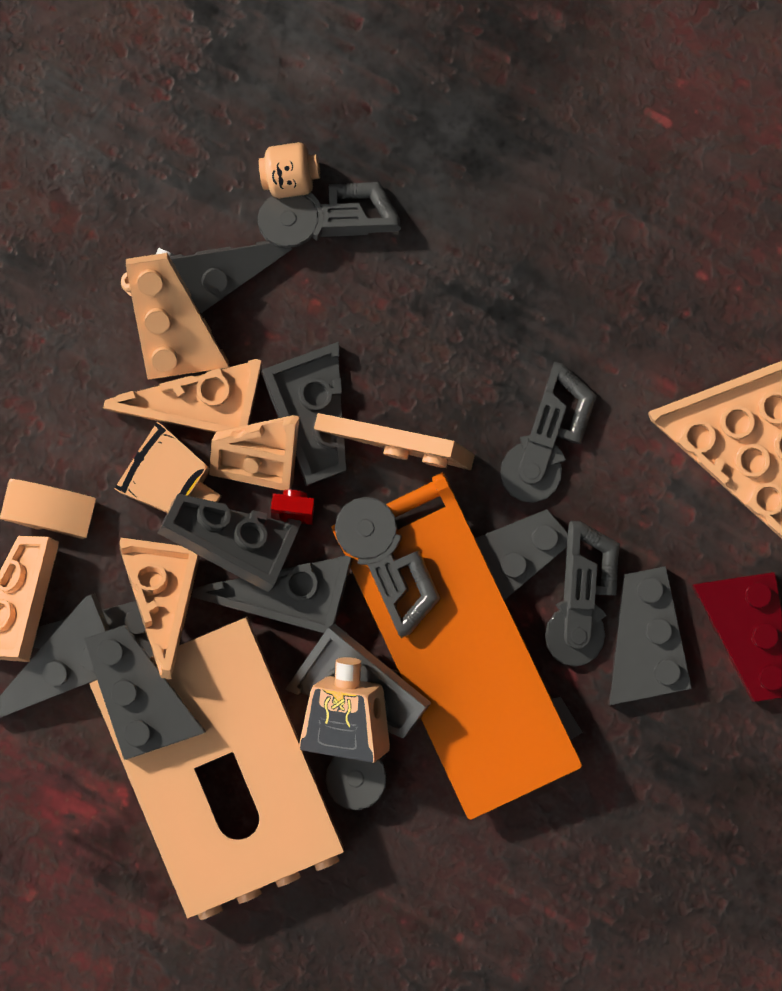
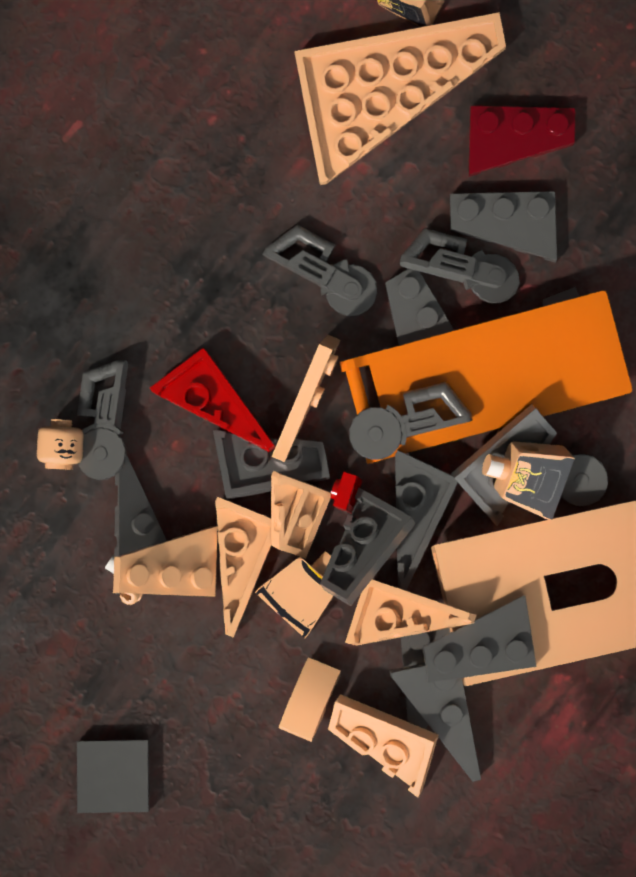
camera: 75 degrees left, 0 degrees up
none -> red wing [150,348,276,452]

